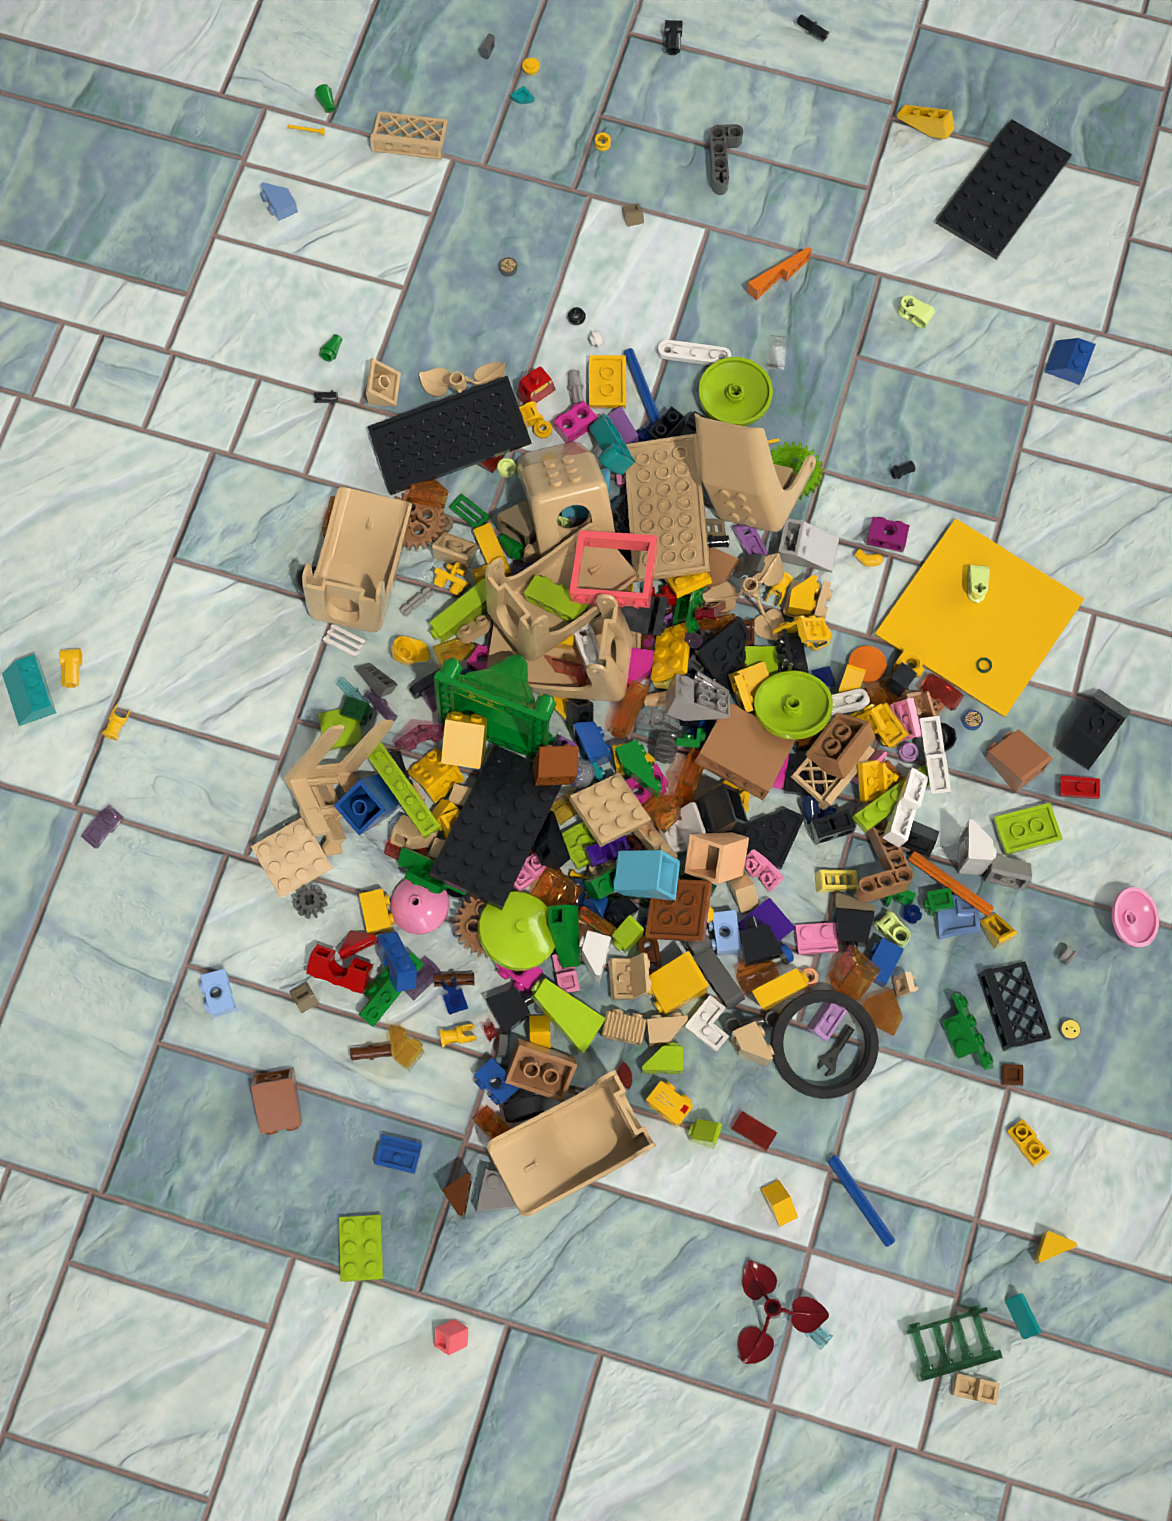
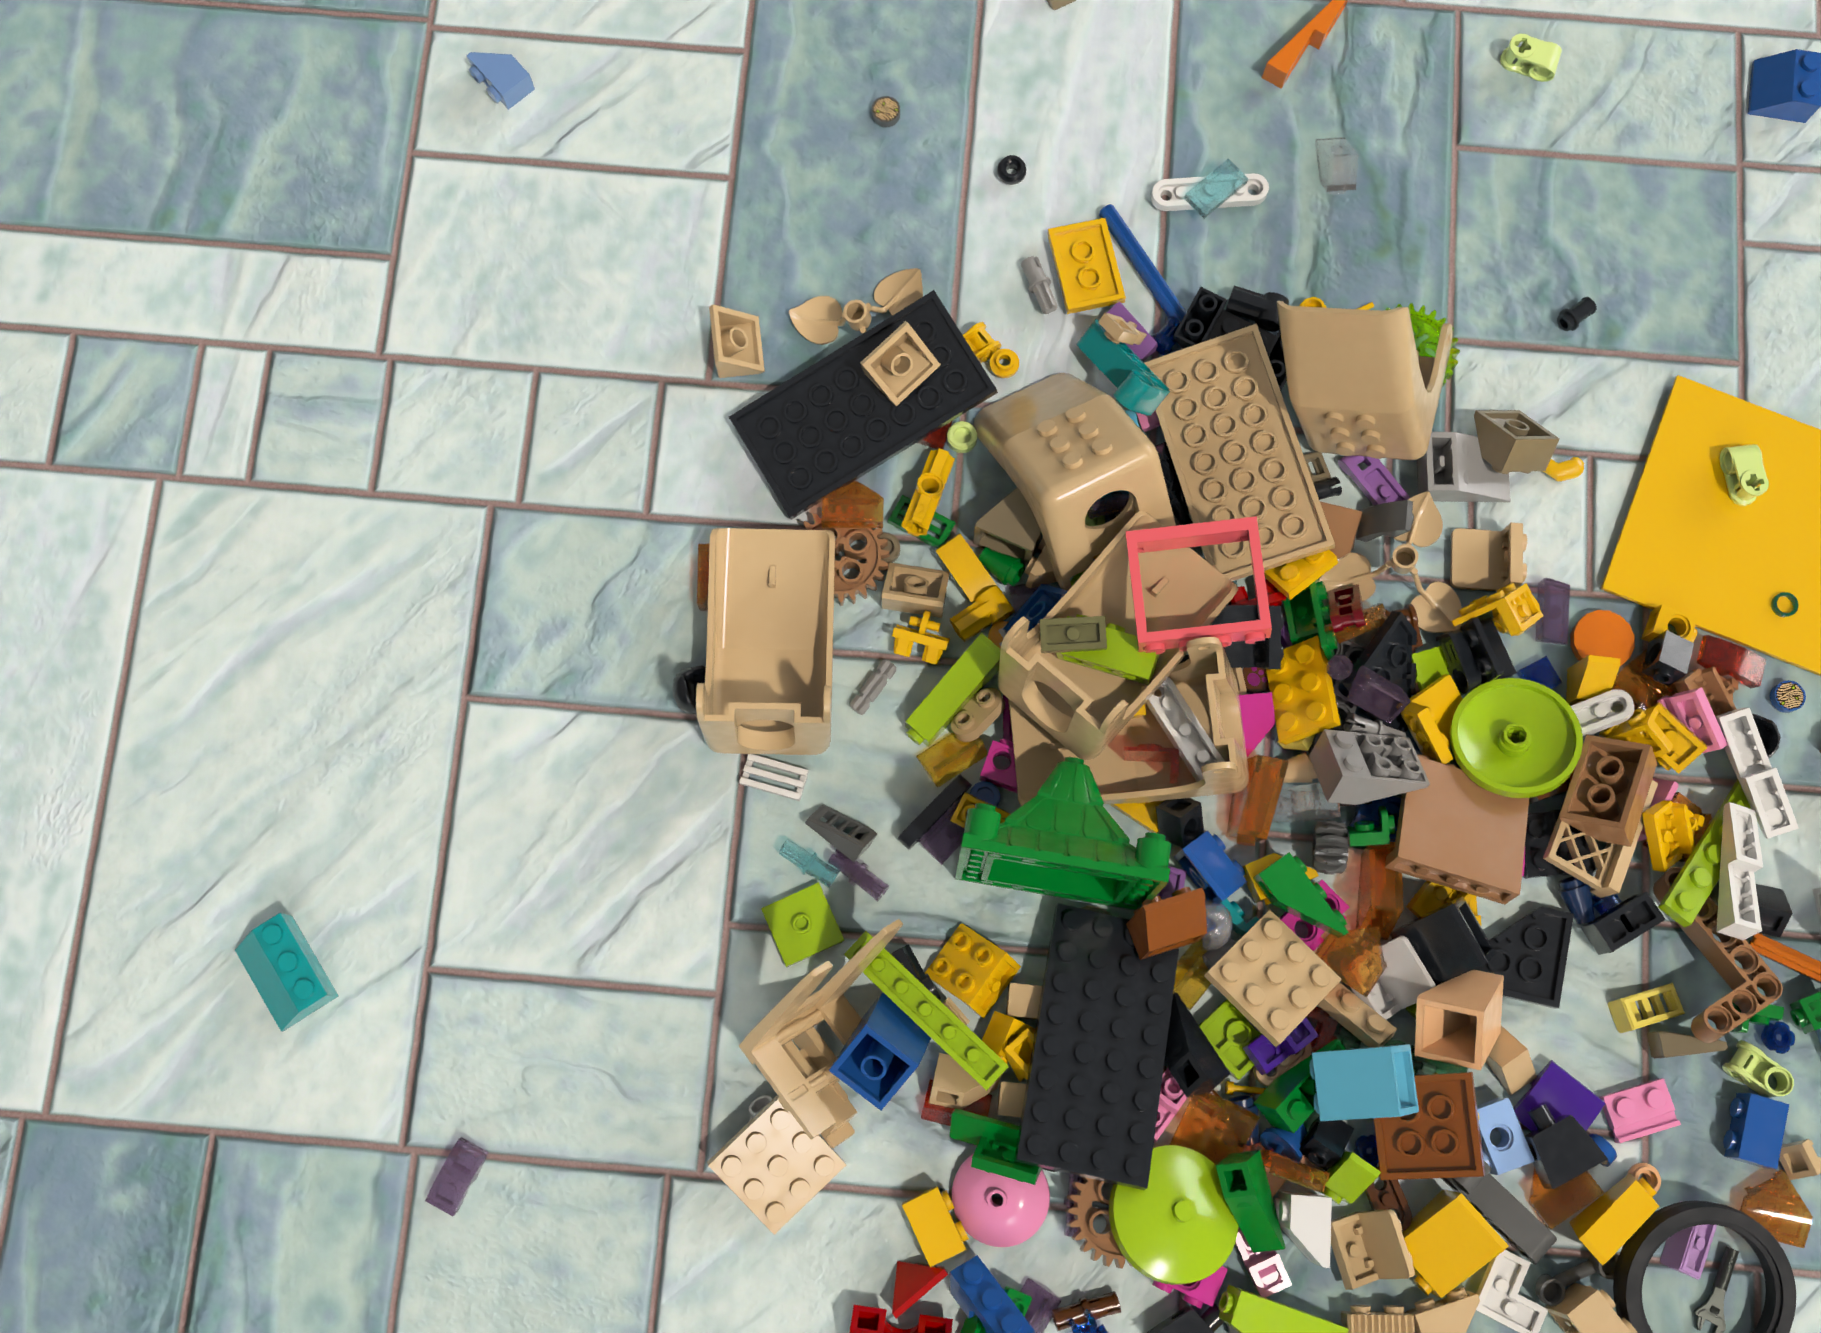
camera: 10 degrees left, 5 degrees up
yellow piece [59,649,83,688] -> none
yellow piece [101,704,130,741] -> none
dark grey gear [293,885,328,919] -> none
black pin [314,390,338,405] -> none
green cone [319,334,343,362] -> none
dark green bracket [340,696,373,725] -> none
yellow piece [391,636,430,665] -> none
clear pink plate [395,724,445,751] -> none
yellow slope [441,711,487,769] -> none
red torso [517,366,556,405] -> none
dark pink brick [554,401,597,443] -> none
white plate [589,330,604,347] -> none
lime dish [698,357,773,426] -> none
bright pink slope [745,850,784,891] -> none
yellow piece [766,572,793,607] -> none
yellow slope [787,575,820,617] -> none
clear orange slope [828,944,881,1001] -> none
black torso [834,908,875,957] -> none
magenta brick [866,517,910,553] -> none
lavender plate [899,743,919,762] -> none
none -> tan slope [860,321,941,406]
none -> yellow piece [902,448,955,537]
none -> olive plate [1039,616,1107,653]
none -> tan plate [1098,313,1147,345]
none -> clear light blue tile [1184,158,1248,219]
none -> clear purple slope [1347,665,1411,724]
none -> black piece [1436,629,1481,693]
none -> dark tan slope [1474,410,1560,474]
none -> clear purple slope [1535,578,1570,645]

